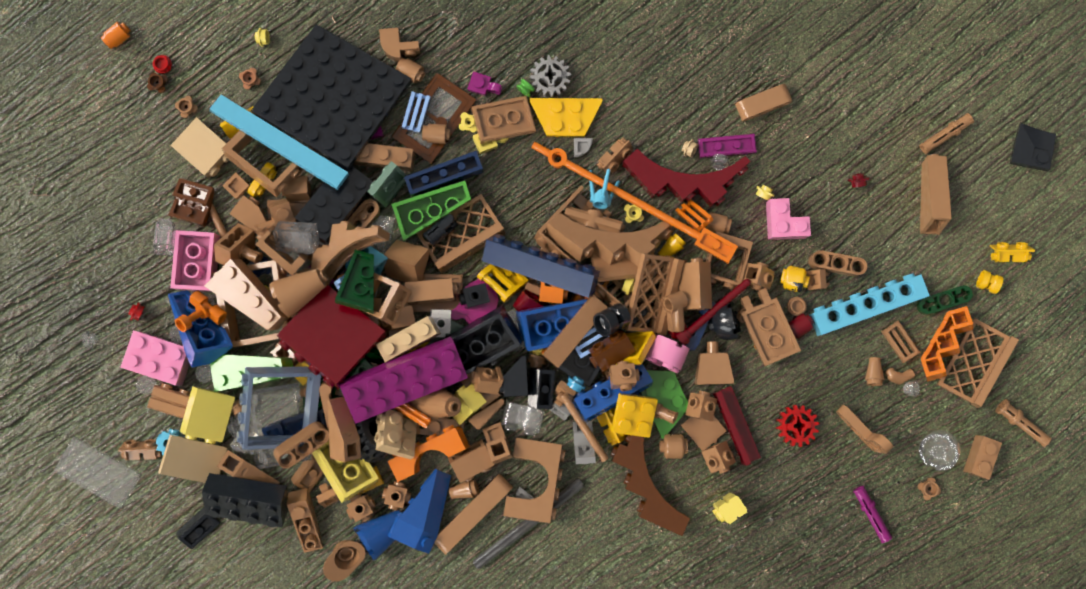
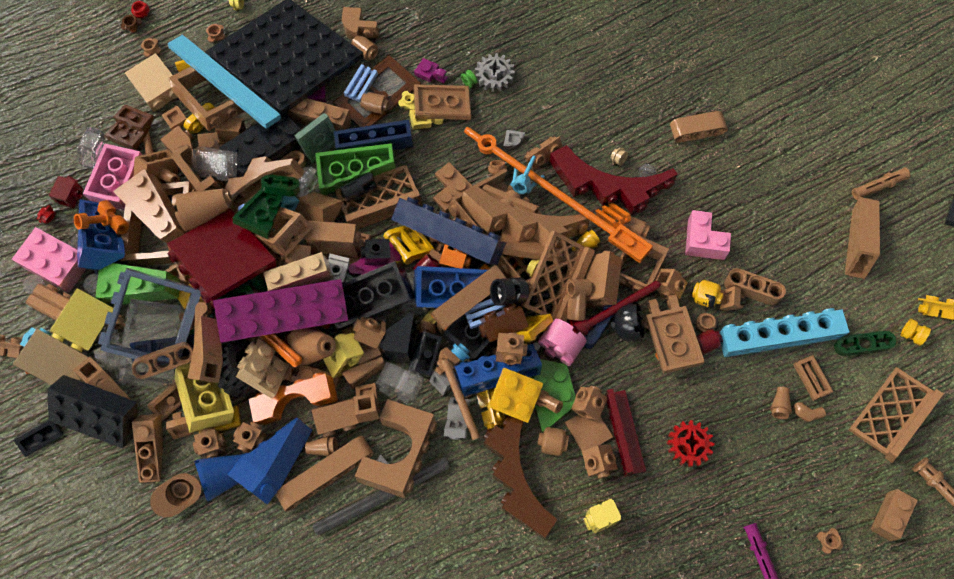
camera: 15 degrees right, 15 degrees down
yellow wing [530,98,602,137] -> none
light yellow plate [624,204,644,223] -> none
medium nougat torso [695,341,734,385] -> none
magenta tile [698,134,757,159] -> none
light yellow plate [756,185,775,200] -> none
medium nougat beam [836,405,894,454] -> none
dark red plate [848,173,870,187] -> none
clear hinge [903,381,920,397] -> none
clear cylinder [919,430,961,471] -> none
orange brick [921,306,973,382] -> none
none -> dark red brick [48,176,83,209]
none -> dark green beam [261,175,300,197]
none -> medium nougat plate [433,162,472,213]
none -> medium nougat plate [488,160,507,175]

